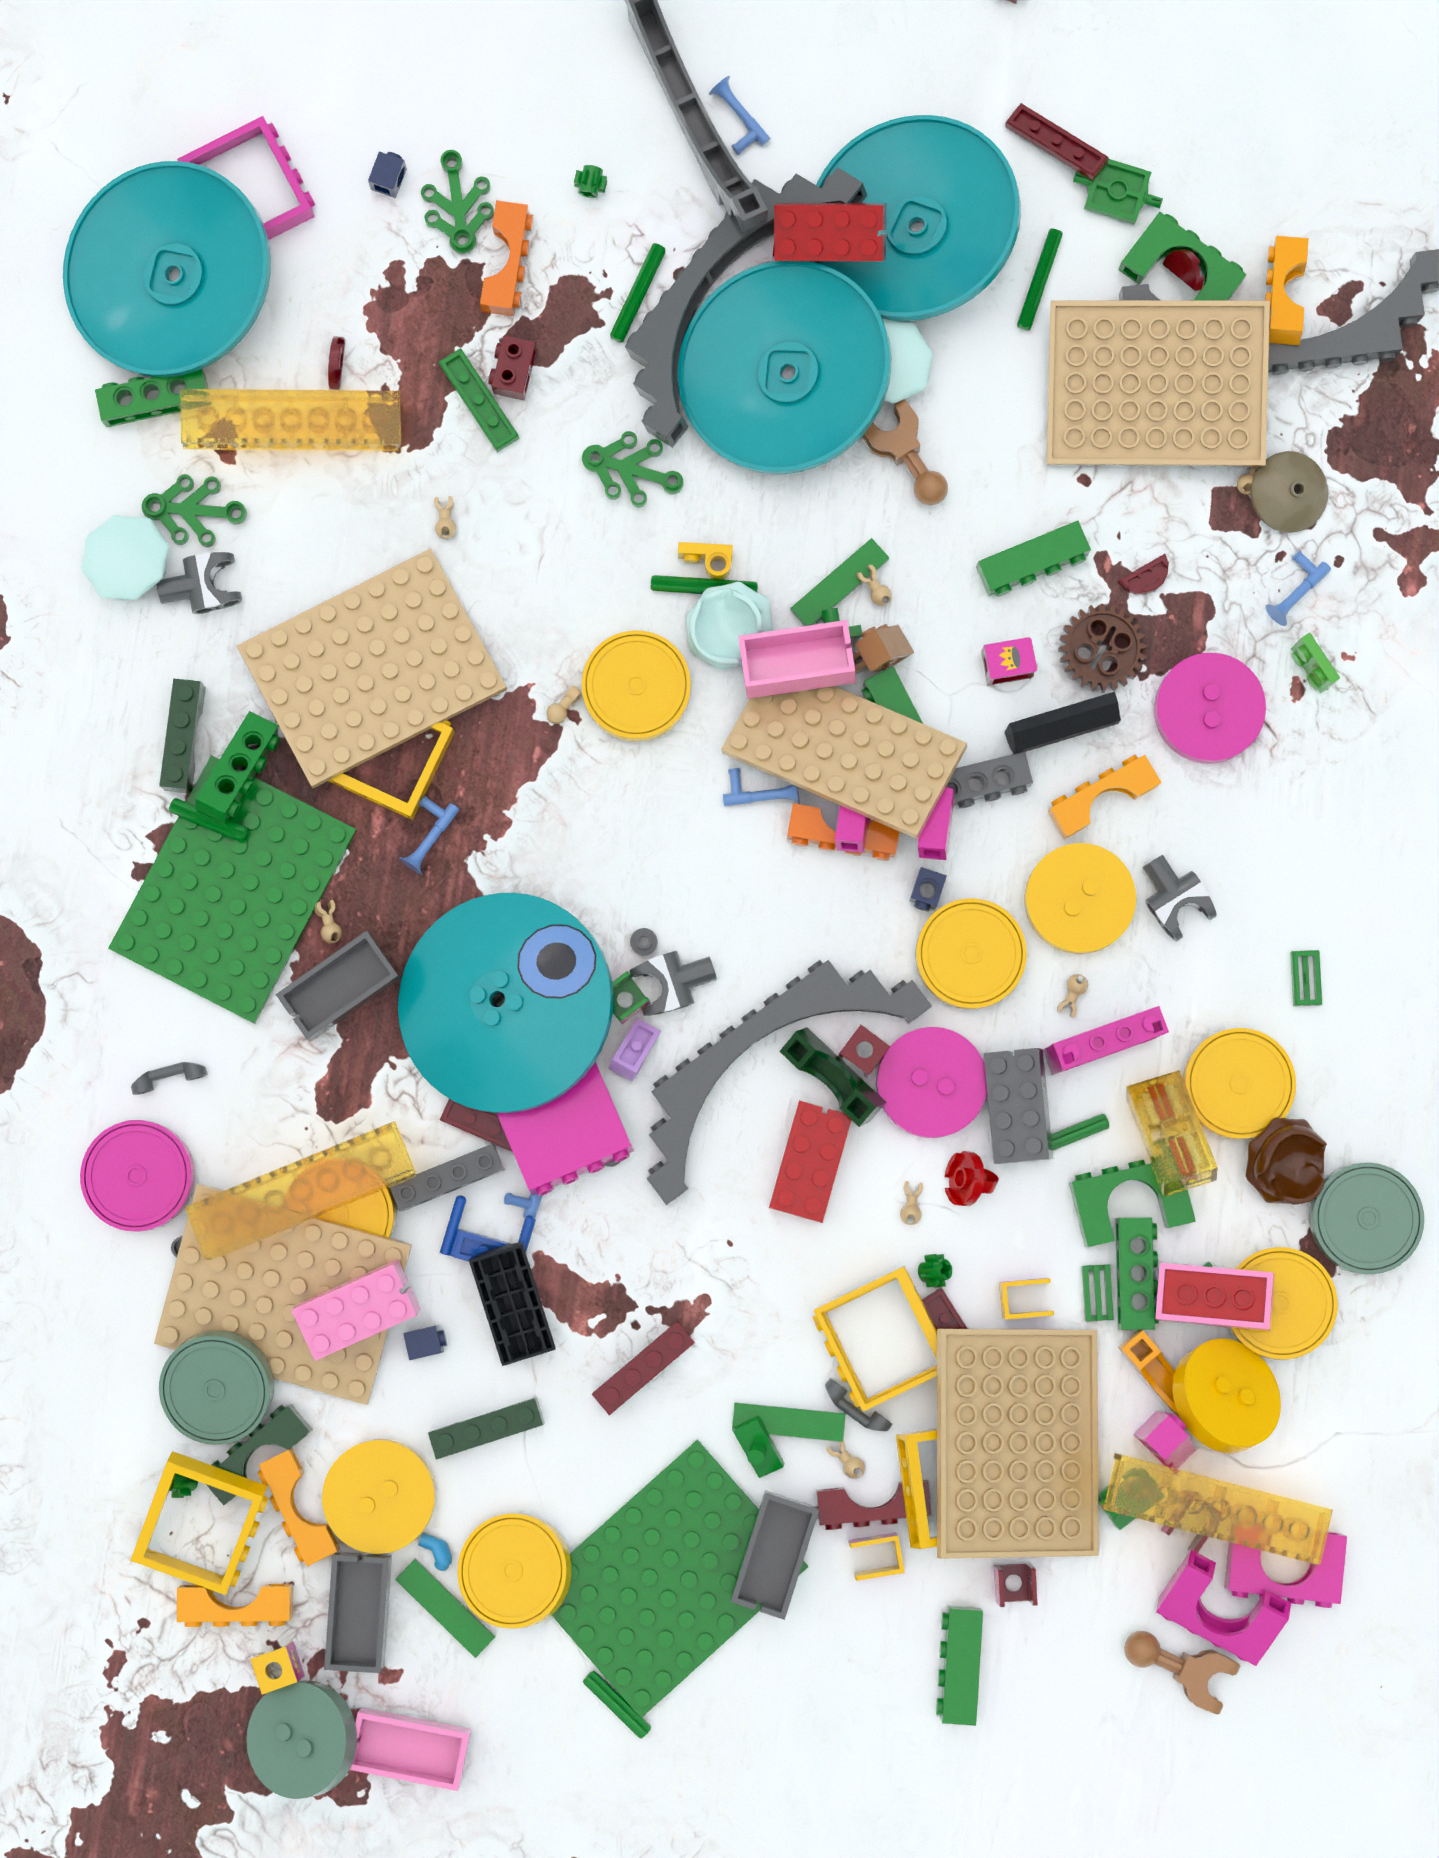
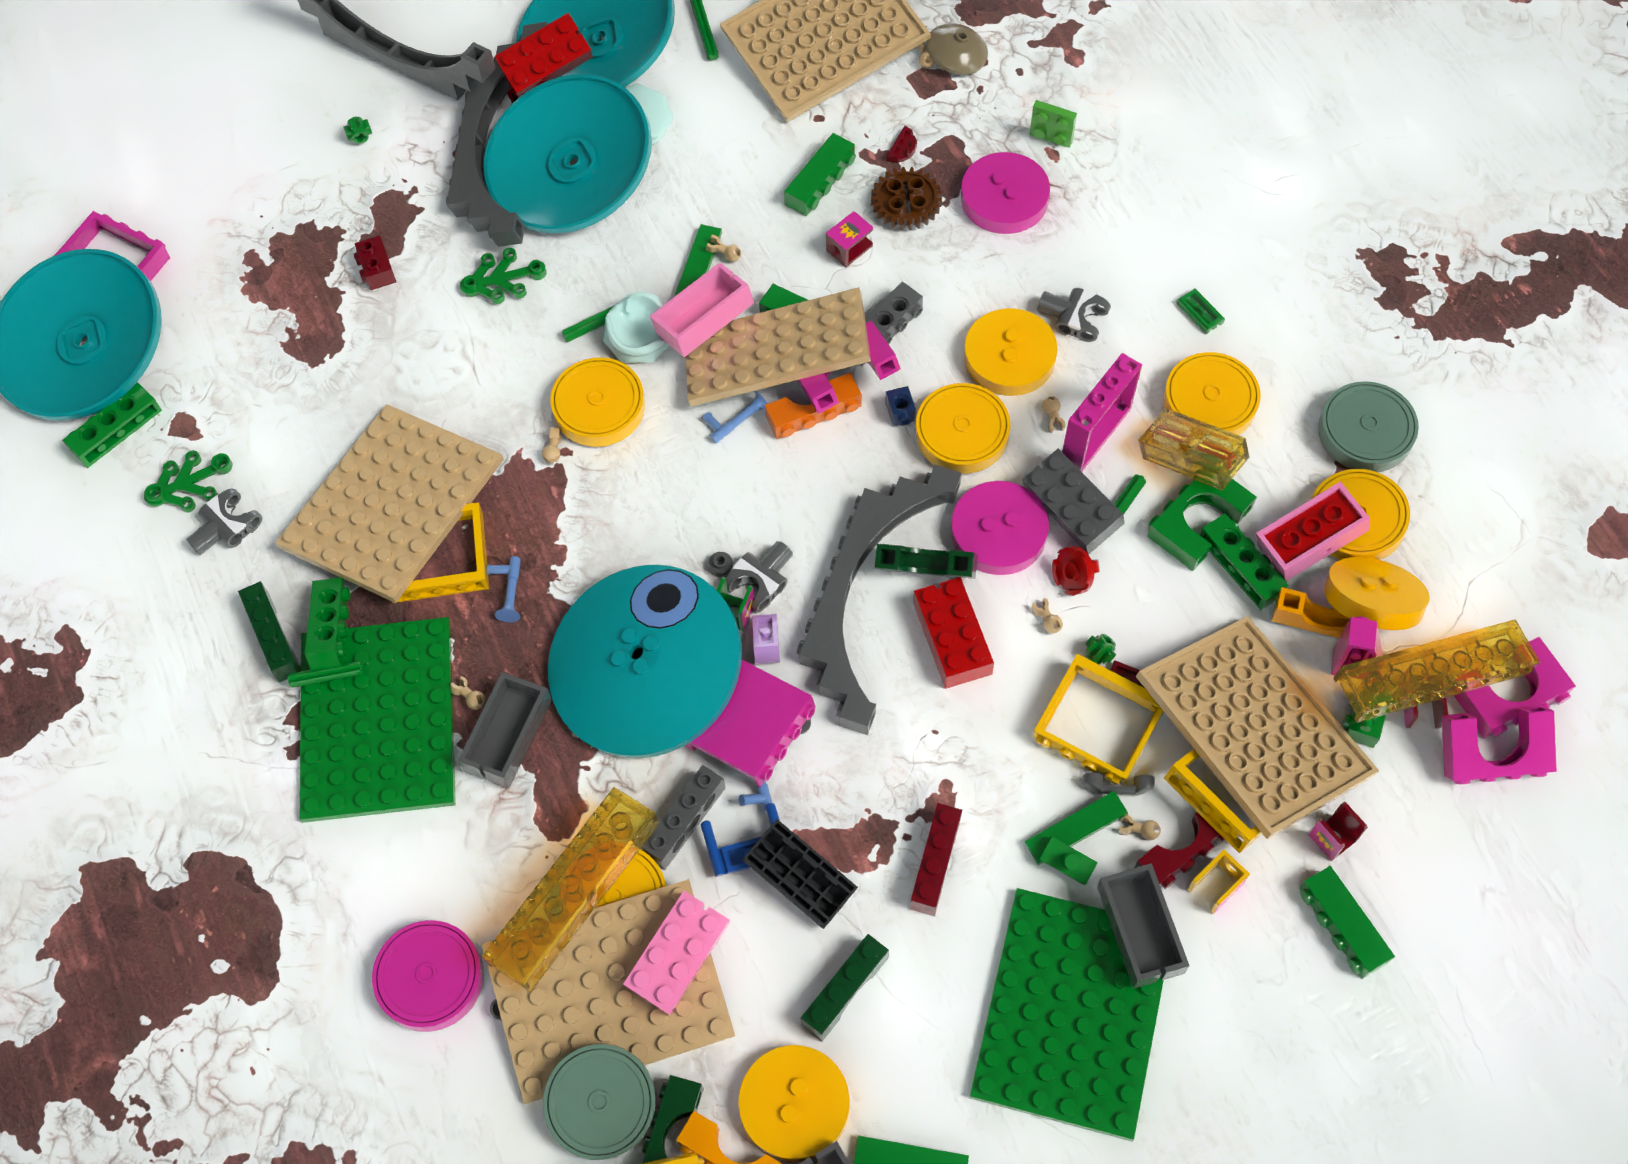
camera: 30 degrees left, 20 degrees down
light aqua piece [81,515,169,600] -> none
dark grey bar [131,1062,208,1095] -> none
clear yellow tile [180,389,401,451] -> none
dark red tile [328,336,346,390] -> none
dark blue brick [368,151,407,198] -> none
dark blue brick [403,1325,447,1361] -> none
dark azure arm [418,1533,452,1571] -> none
green plant [421,150,494,254] -> none
tan arm [434,496,456,539] -> none
green tile [438,348,520,453] -> none
dark red tile [440,1099,513,1152] -> none
yellow brick [457,1513,572,1629] -> none
orange arch [480,200,533,317] -> none
green axle [583,1671,651,1739] -> none
green axle [610,243,665,342] -> none
yellow plate [678,542,733,580] -> none
medium blue piece [709,76,771,155] -> none
dark red piece [838,1025,890,1079] -> none
medium nougat brick [853,624,914,675] -> none
medium nougat piece [862,399,948,506] -> none
yellow piece [999,1278,1054,1320] -> none
black piece [1004,691,1121,754] -> none
light orange arch [1048,754,1162,840] -> none
green tile [1081,1264,1114,1322] -> none
medium nougat piece [1124,1631,1241,1715] -> none
reddish brown piece [1245,1118,1327,1205] -> none
medium blue piece [1265,550,1331,626] -> none

